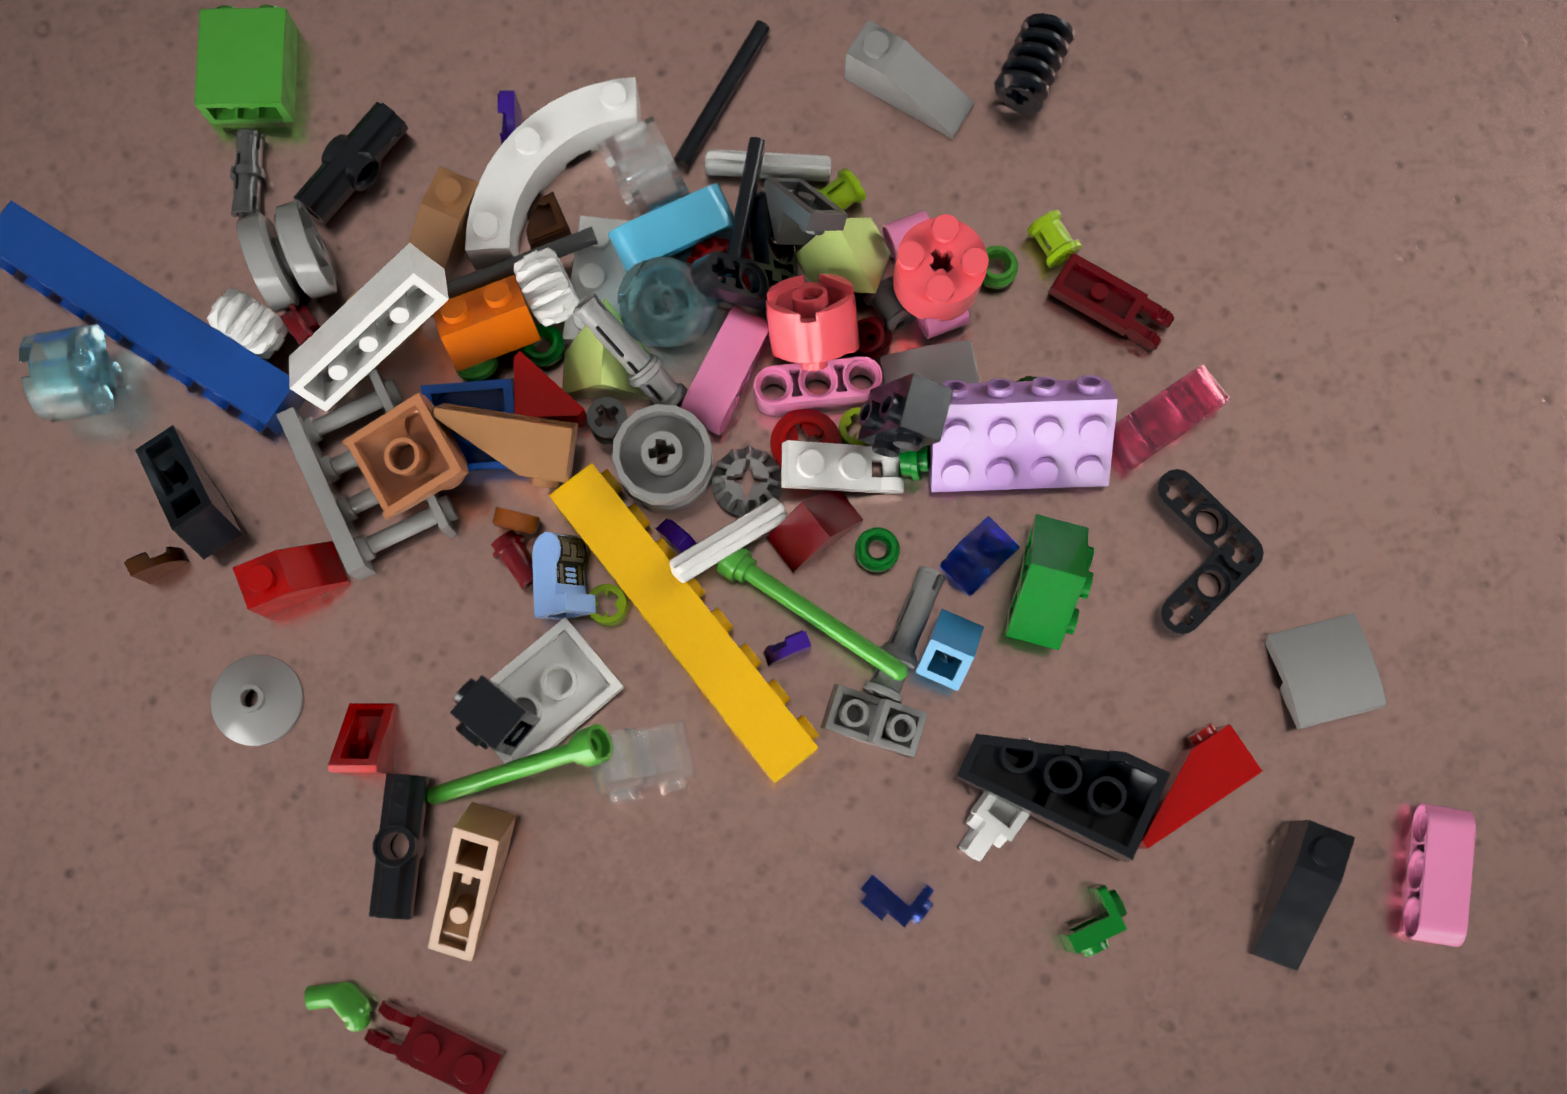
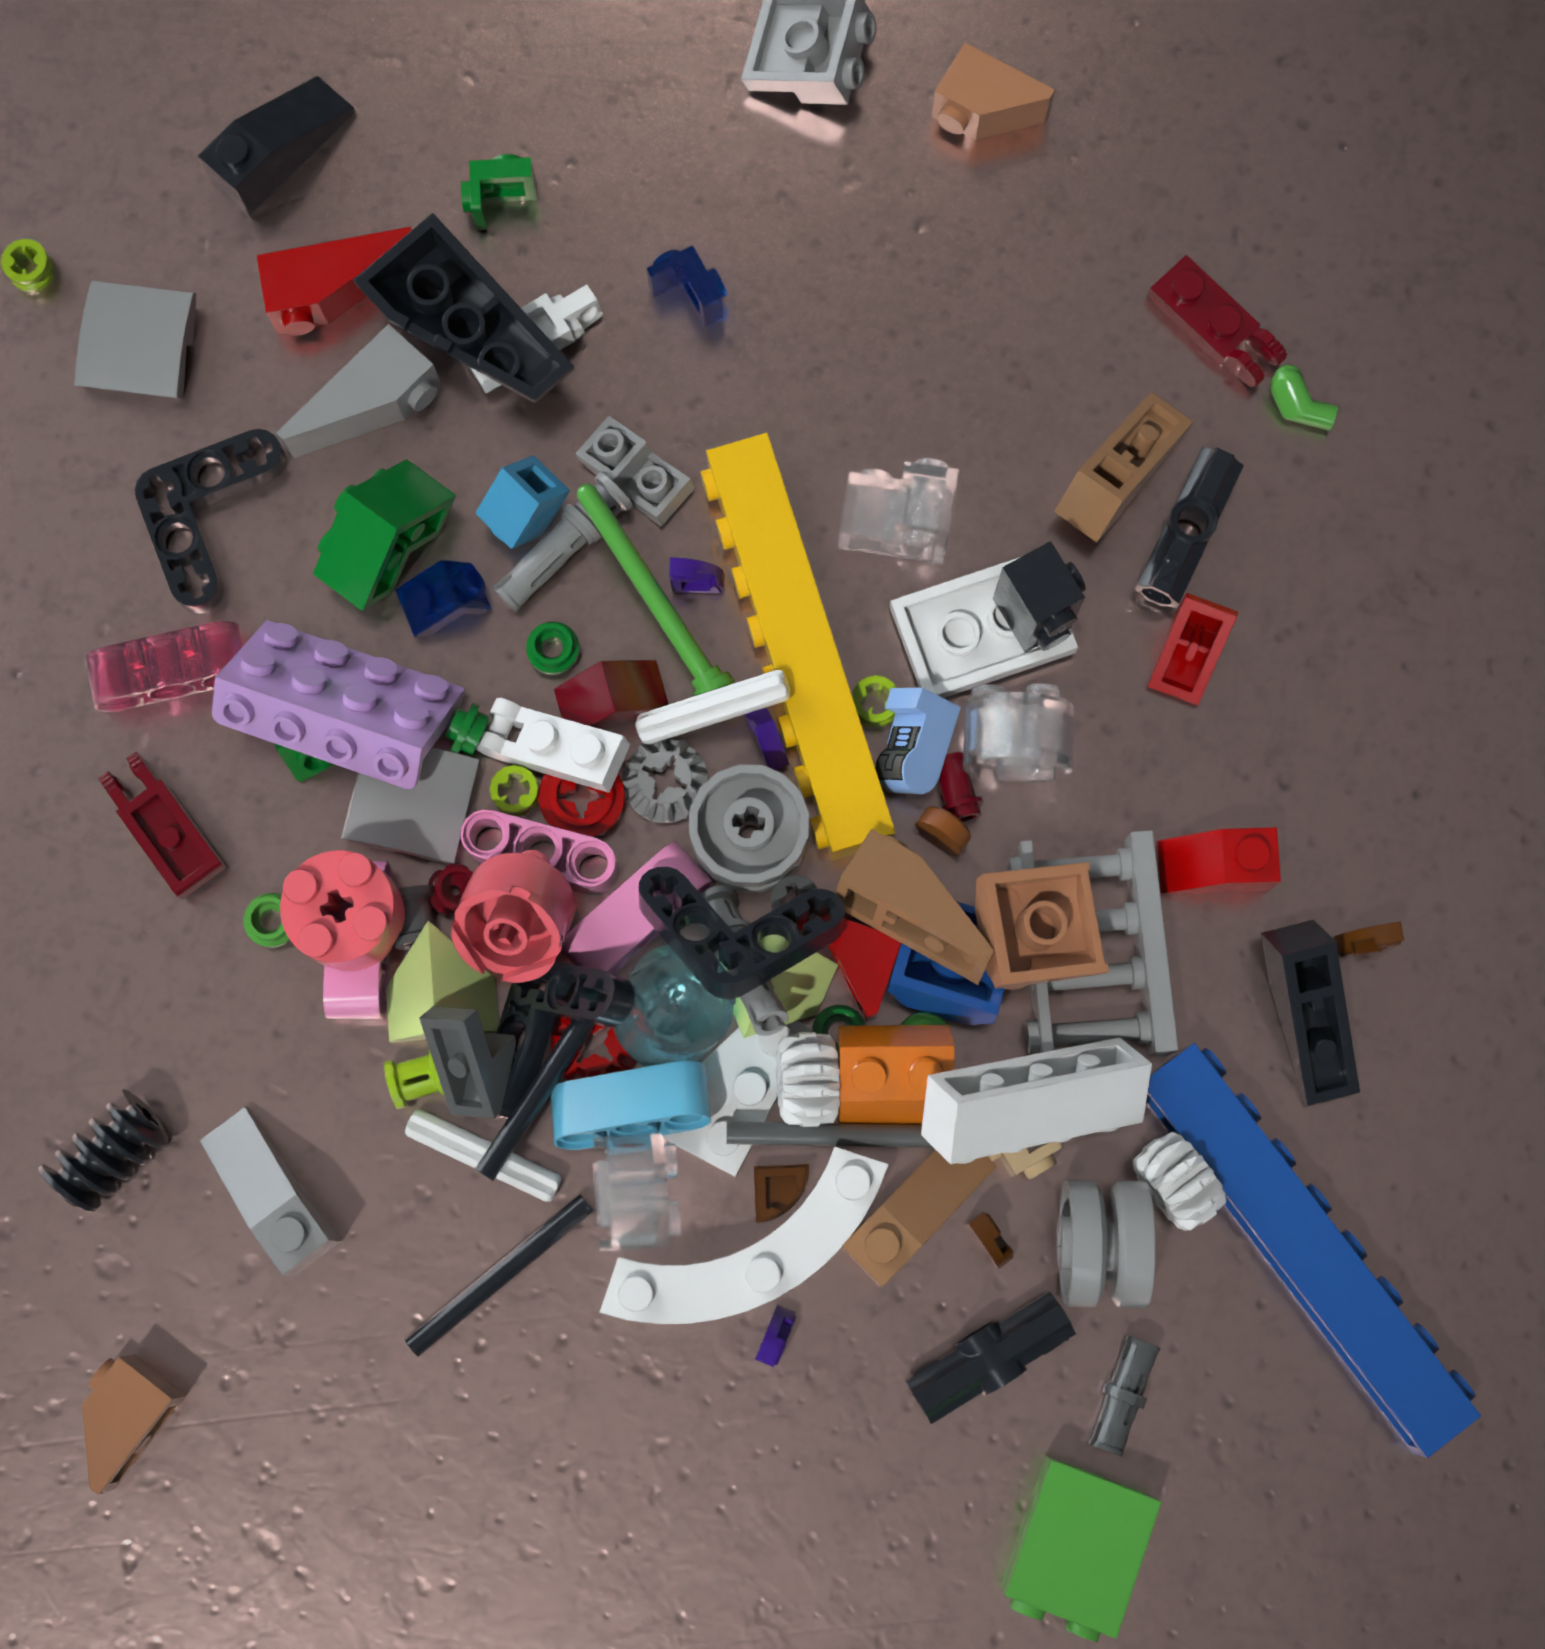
camera: 155 degrees left, 0 degrees up
clear light blue brick [19,324,123,422] -> none
light grey dish [211,655,303,746] -> none
dark red plate [280,304,321,345] -> none
bright green piece [427,724,613,805] -> none
black brick [858,373,953,457] -> none
lime bush [1027,209,1082,268] -> none
bright pink beam [1403,803,1476,947] -> none
none -> lime bush [1,239,55,293]
none -> light grey slope [276,323,441,458]
none -> black beam [639,867,845,999]
none -> clear brick [963,683,1075,783]
none -> reddish brown tile [964,1212,1014,1270]

